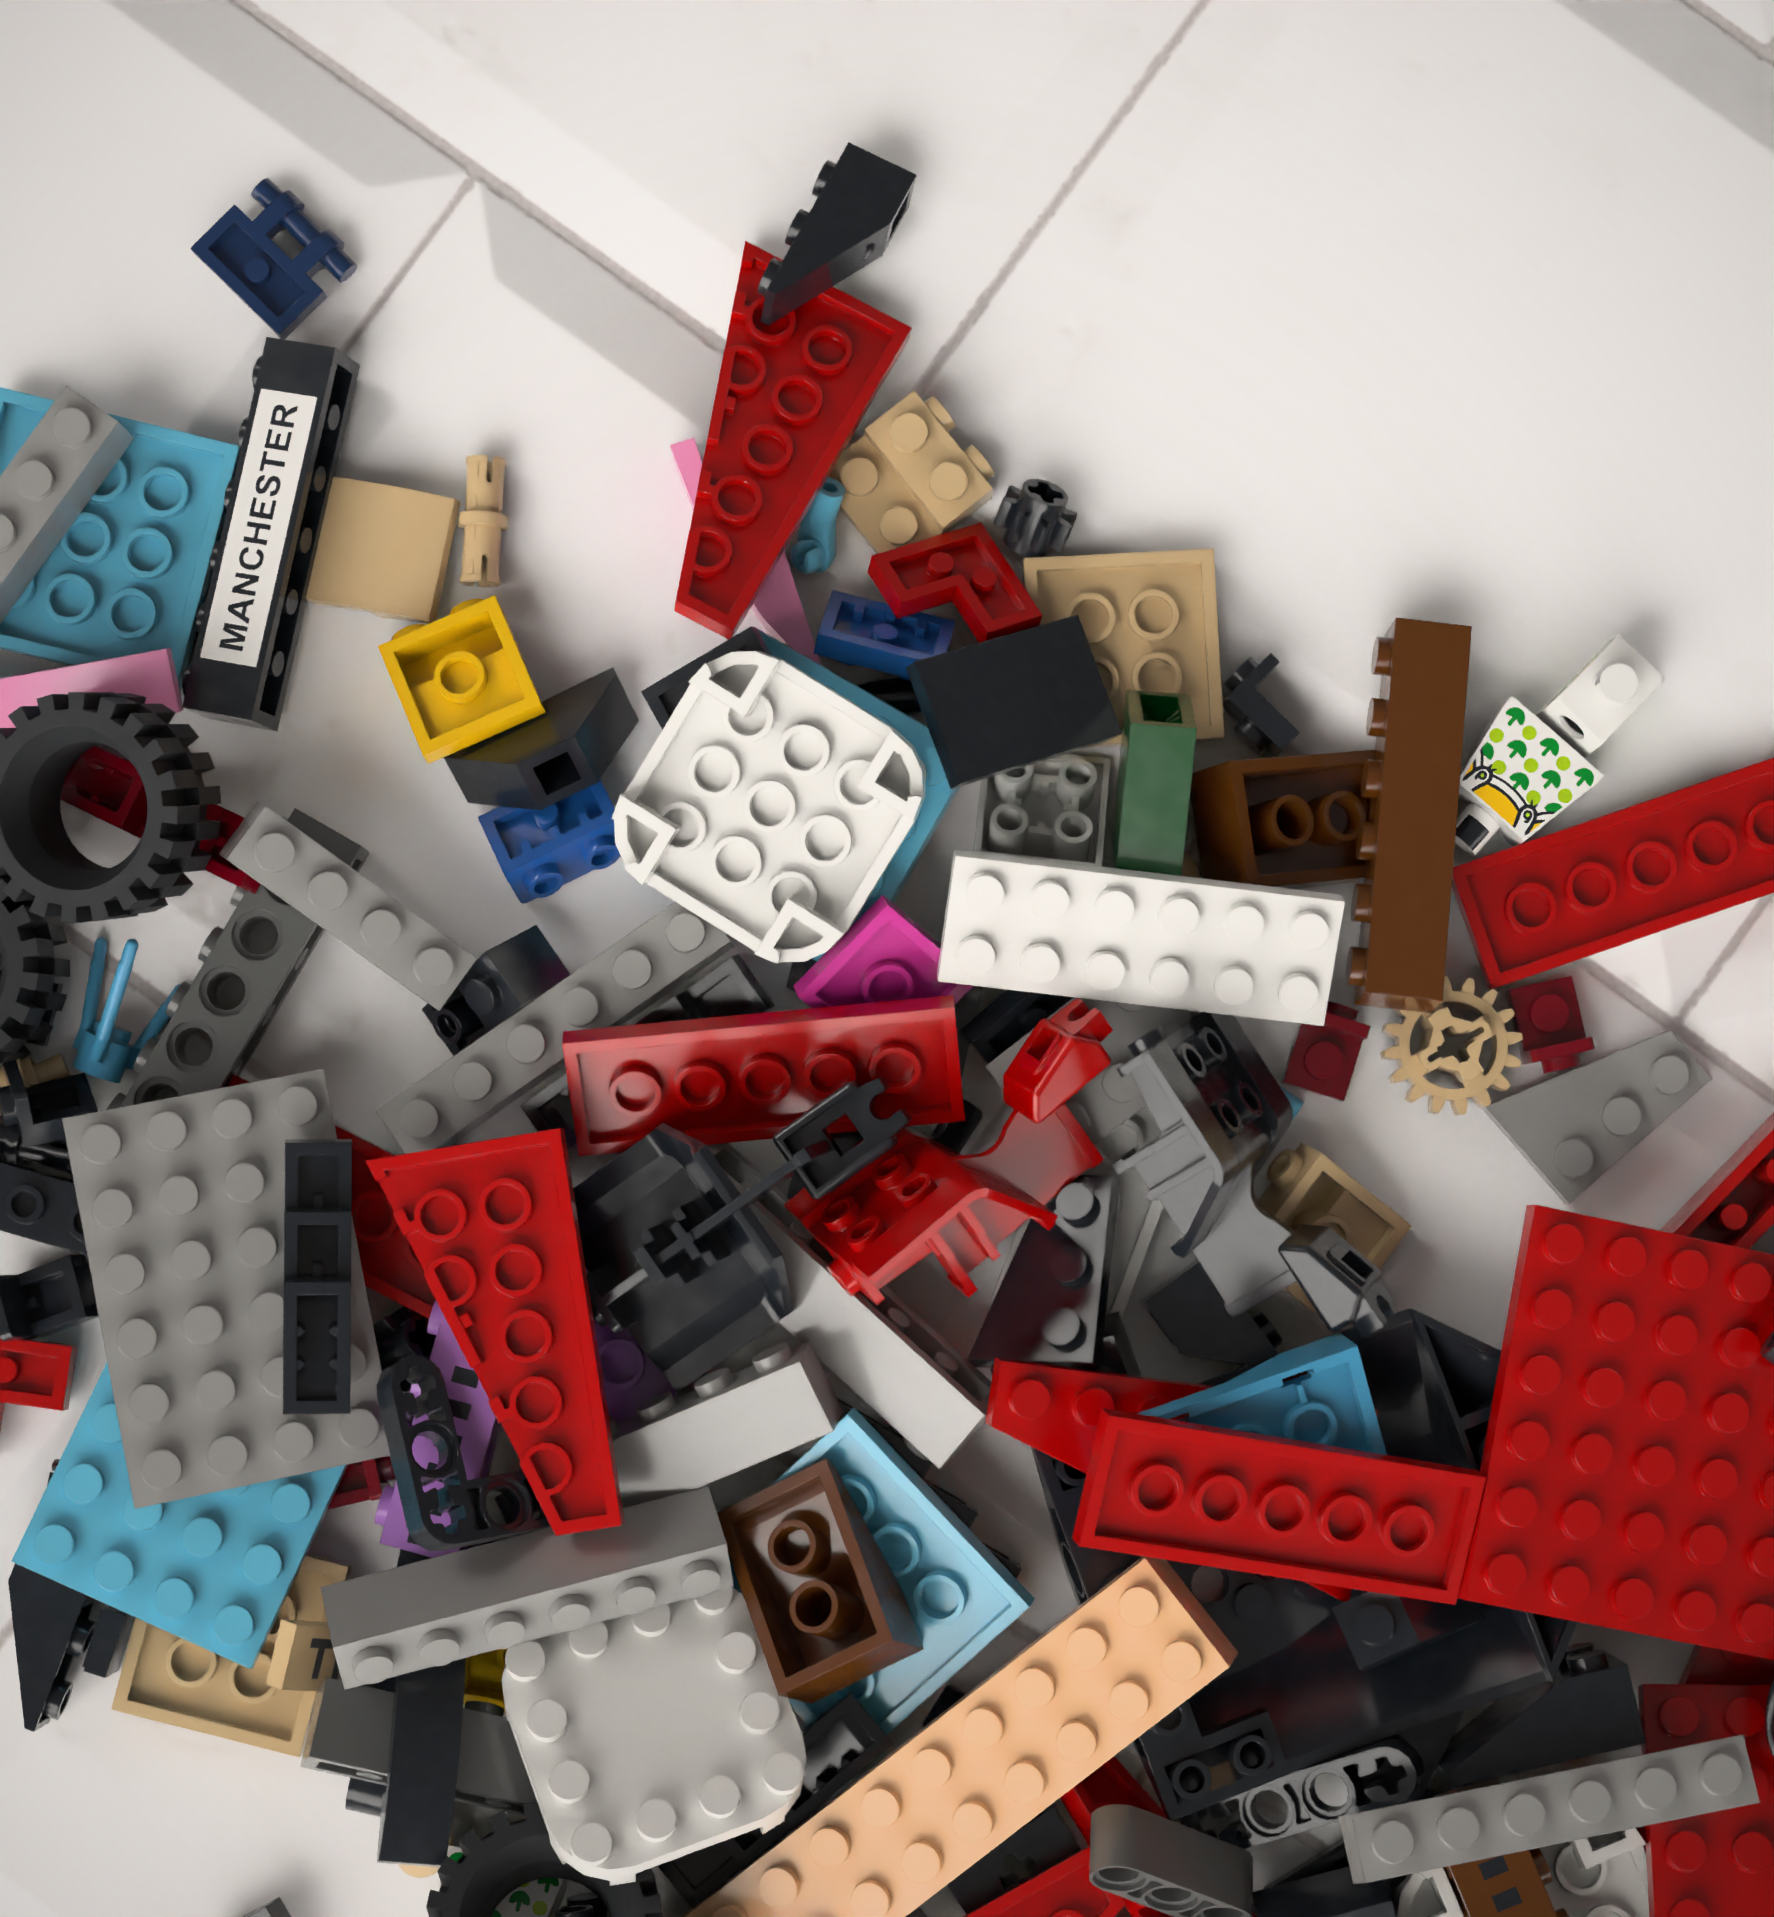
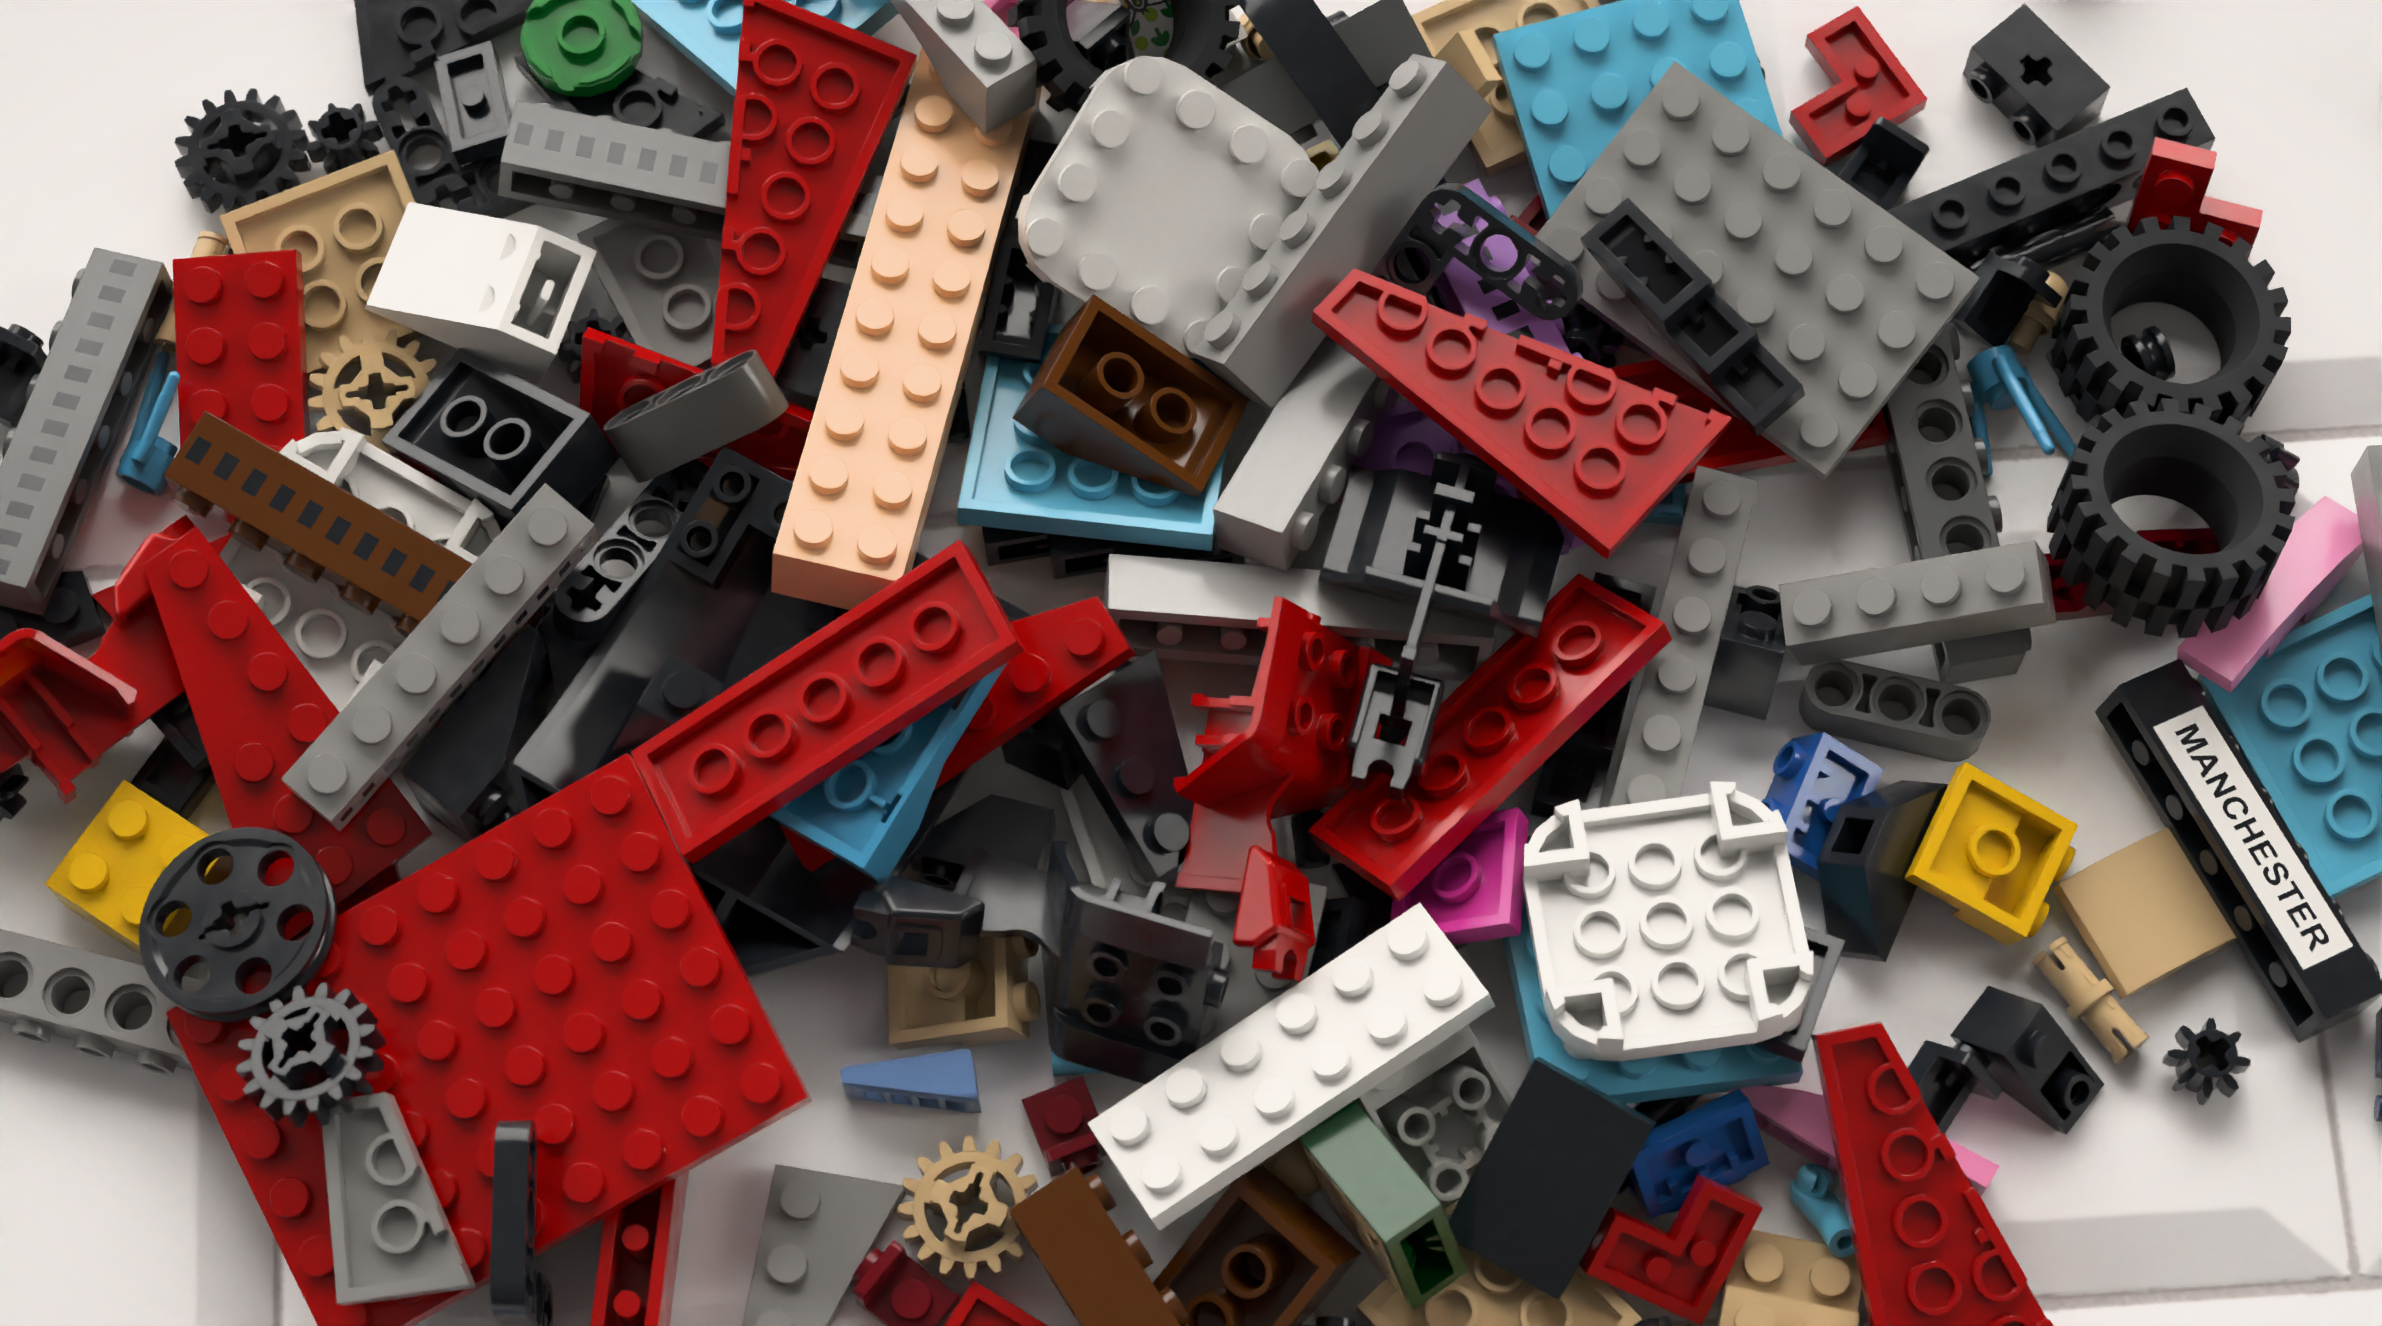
camera: 140 degrees right, 15 degrees down
none -> medium blue slope [840,1049,981,1113]
none -> dark grey beam [1799,659,1991,762]
none -> black bracket [1908,1040,2004,1133]
none -> black slope [1950,986,2104,1135]
none -> black gear [2162,1018,2251,1105]

